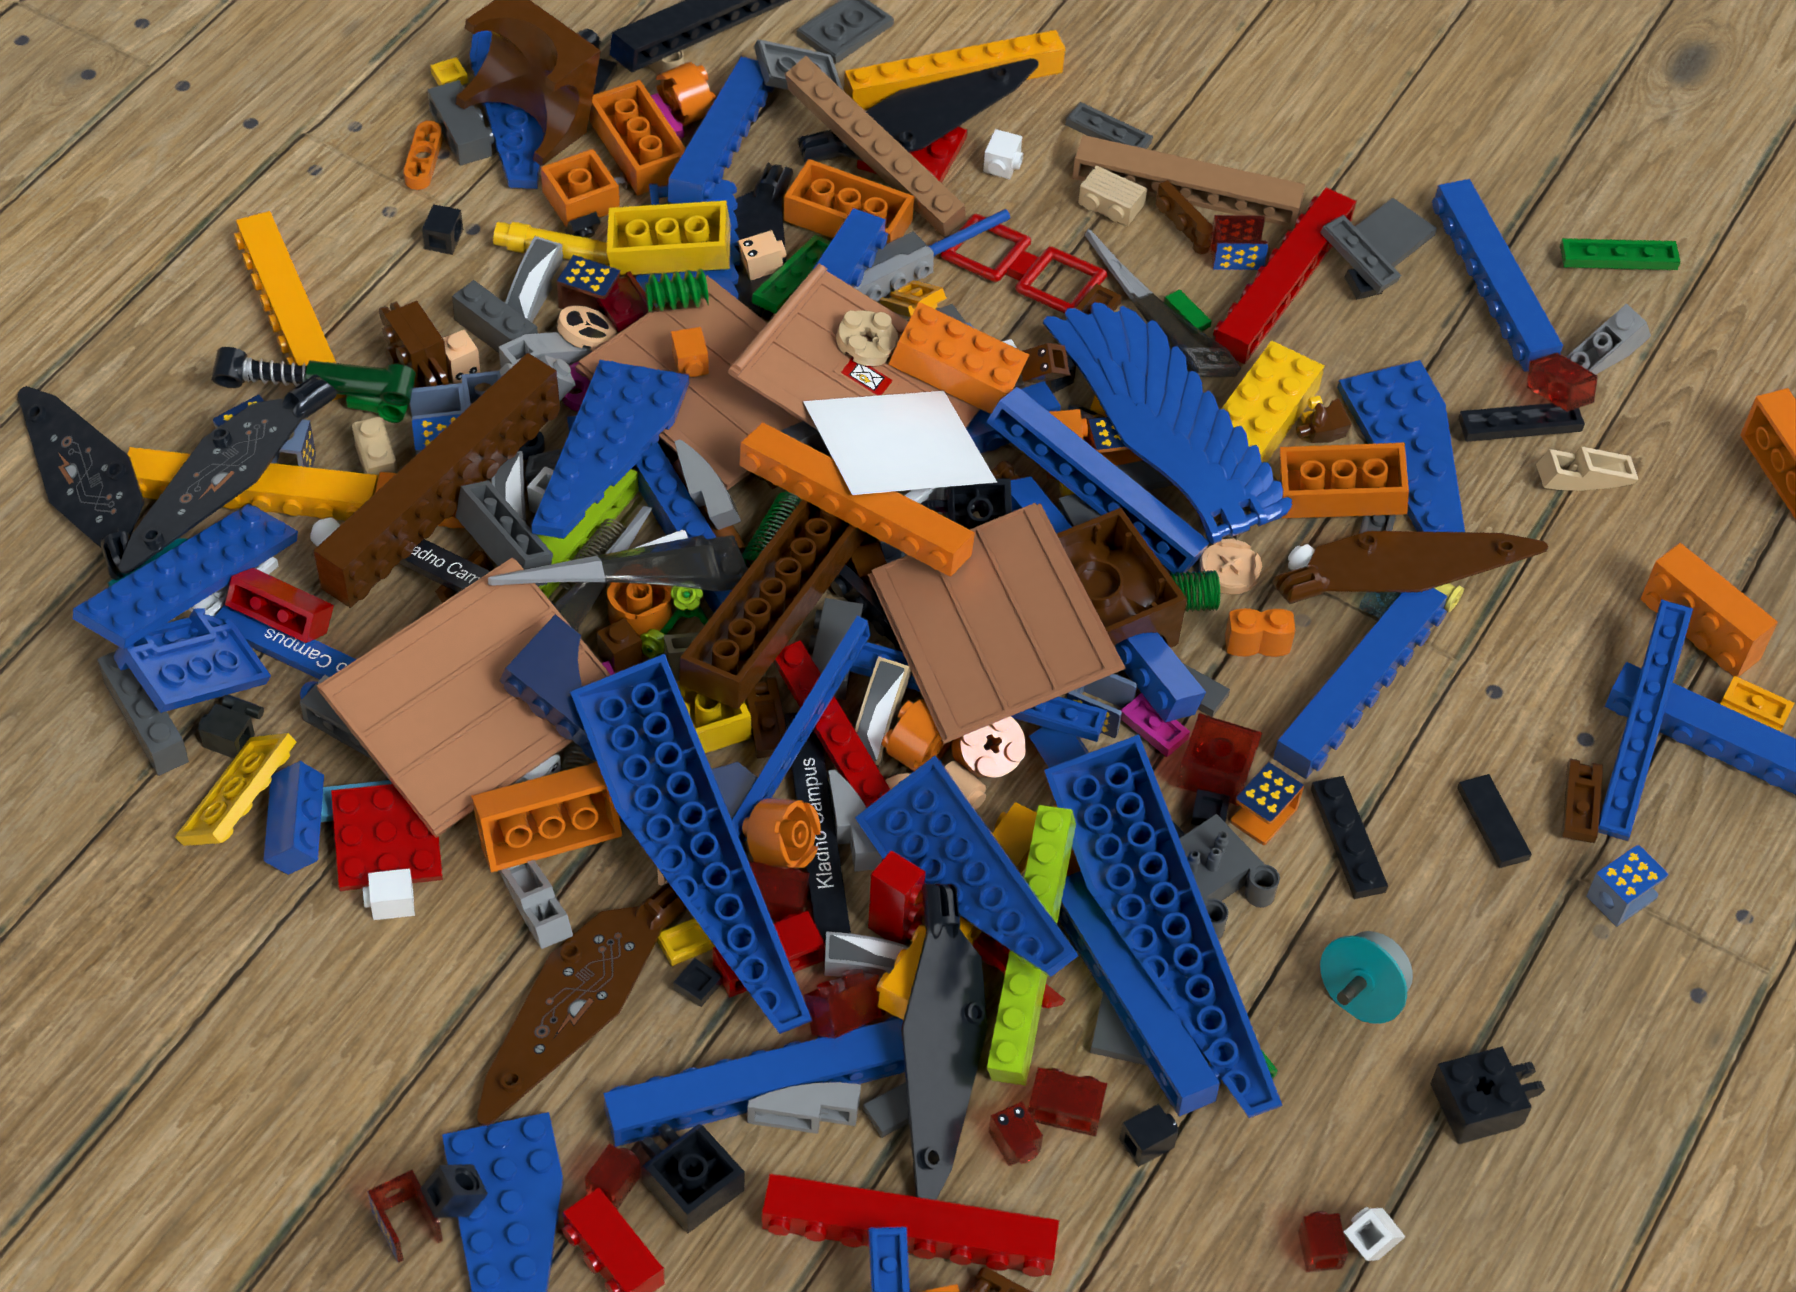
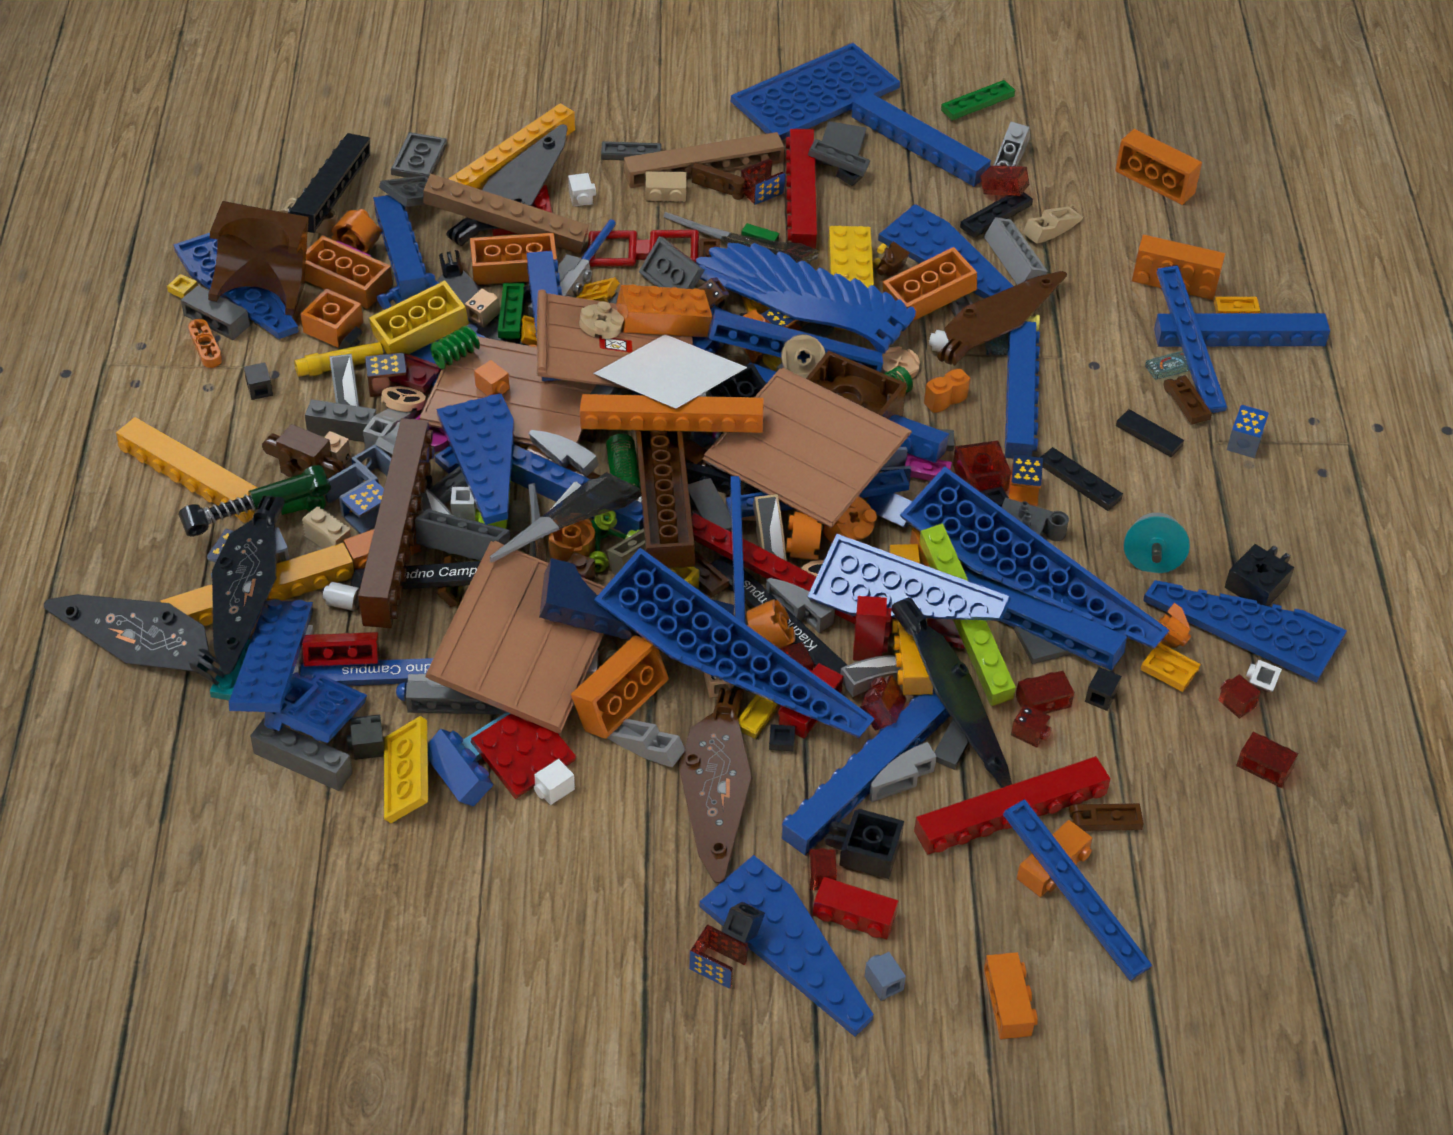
camera: 30 degrees left, 5 degrees down
none -> dark grey tile [639,236,705,289]
none -> blue plate [730,43,900,141]
none -> tan plate [781,334,825,379]
none -> light grey brick [984,217,1048,285]
none -> light orange plate [1140,643,1201,692]
none -> blue wing [1143,580,1347,683]
none -> clear light blue tile [1145,350,1189,380]
none -> orange brick [1158,602,1191,648]

